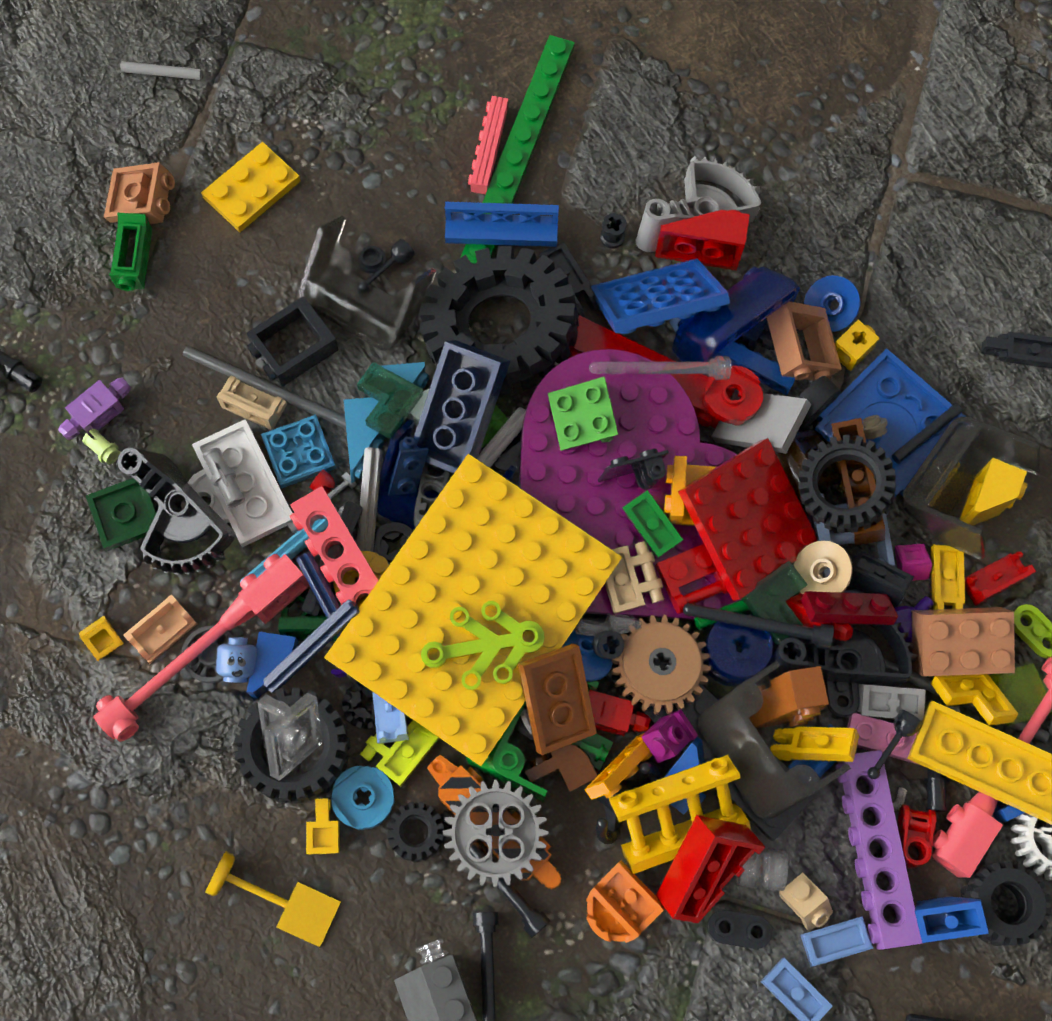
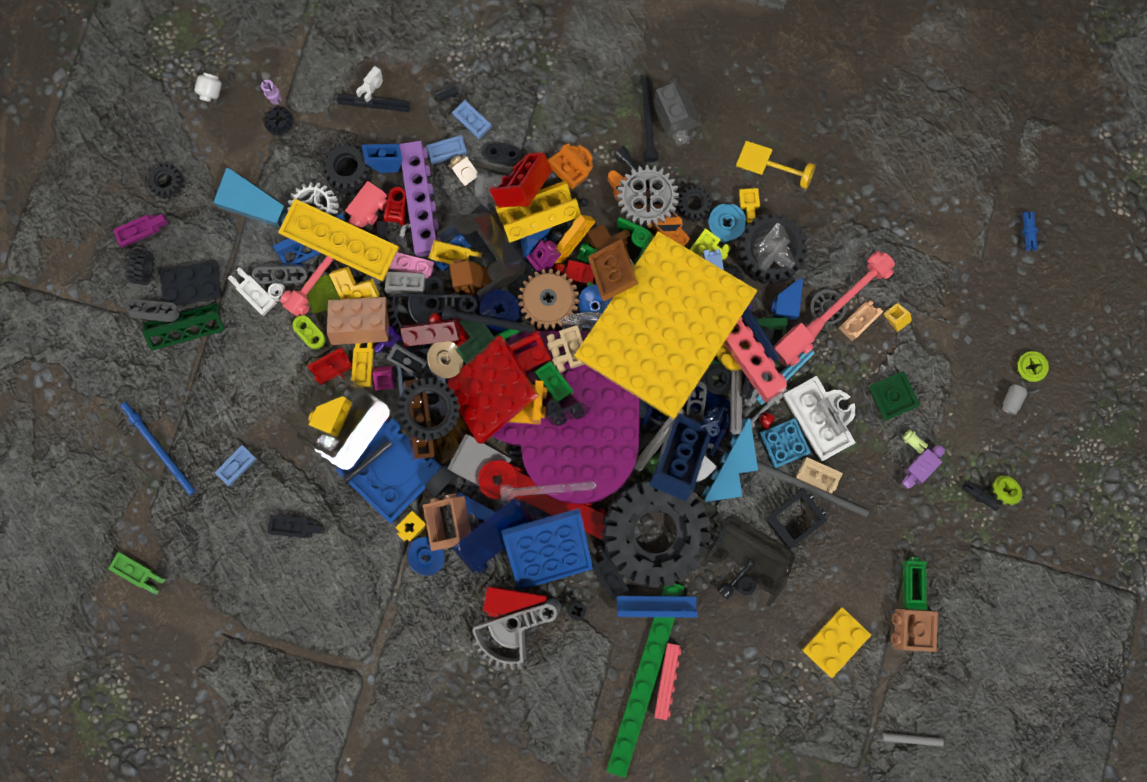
camera: 175 degrees left, 10 degrees up
black arm [117,447,236,575] -> none
medium blue head [216,637,257,683] -> none
axle [263,599,359,693] -> none
clear green plate [357,362,423,439] -> none
lime plant [421,601,544,690] -> none
bright green hinge [548,377,619,451] -> none
black bush [592,631,624,659] -> none
dark tan plate [862,415,888,439] -> none
black hinge [867,710,922,779] -> none

